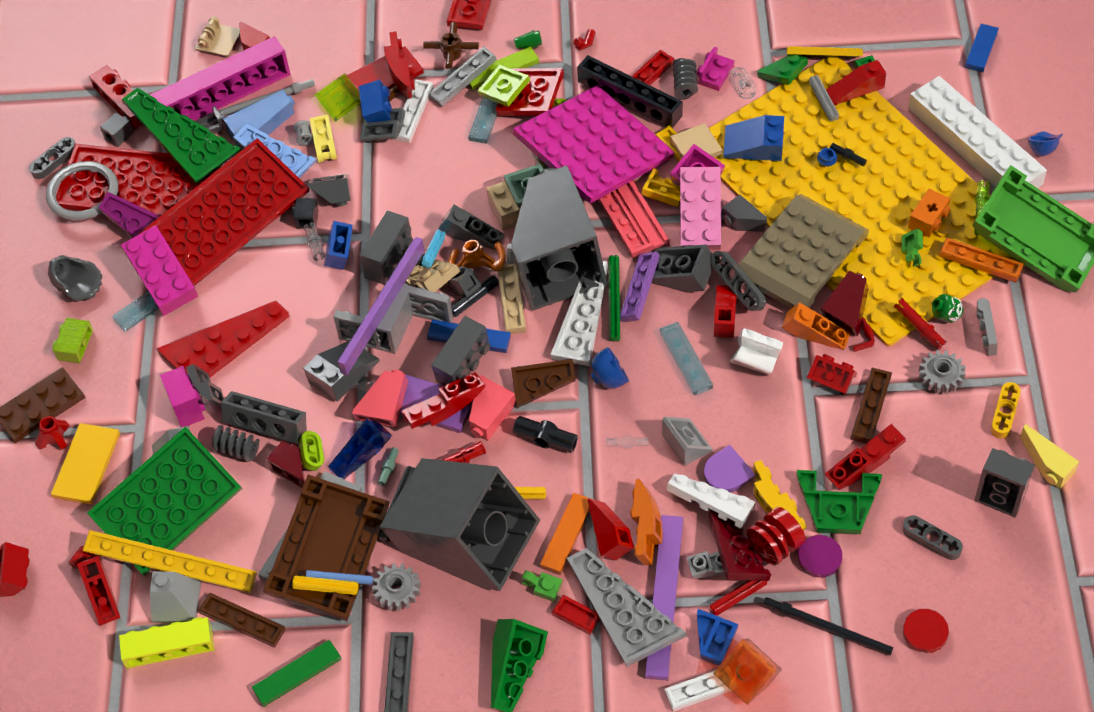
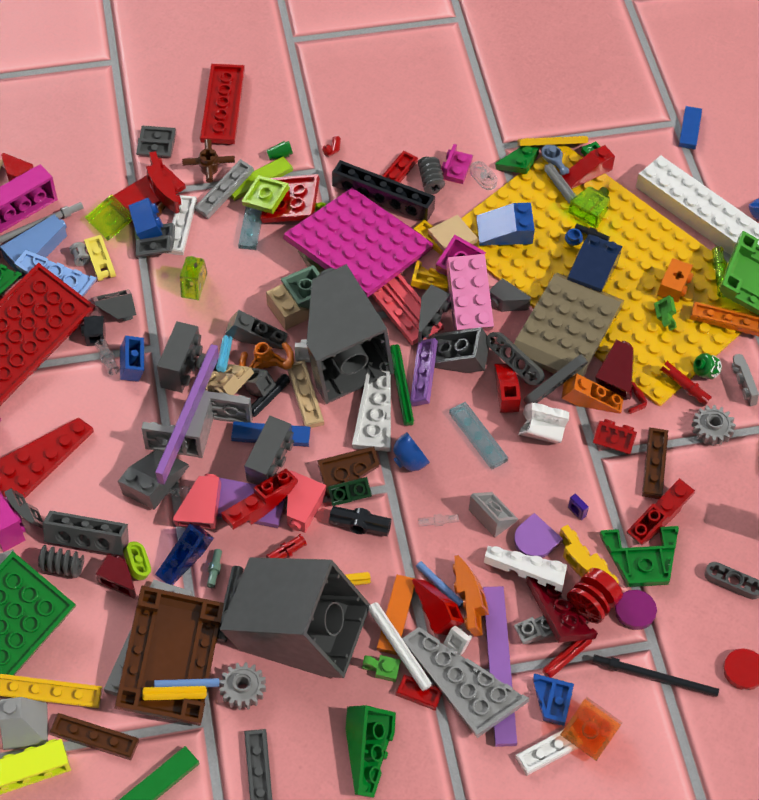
camera: 15 degrees left, 0 degrees up
none -> dark grey slope [136,126,176,158]
none -> clear neon green torso [180,256,207,300]
none -> dark green slope [328,477,372,506]
none -> white axle [368,602,431,691]
none -> medium blue bar [416,561,463,608]
none -> dark grey slope [418,284,451,343]
none -> white tile [443,625,472,655]
none -> dark grey beam [523,354,588,404]
none -> sand blue piece [541,145,570,175]
none -> dark blue slope [567,234,623,292]
none -> dark purple tile [568,493,589,520]
none -> clear neon green torso [569,187,610,228]

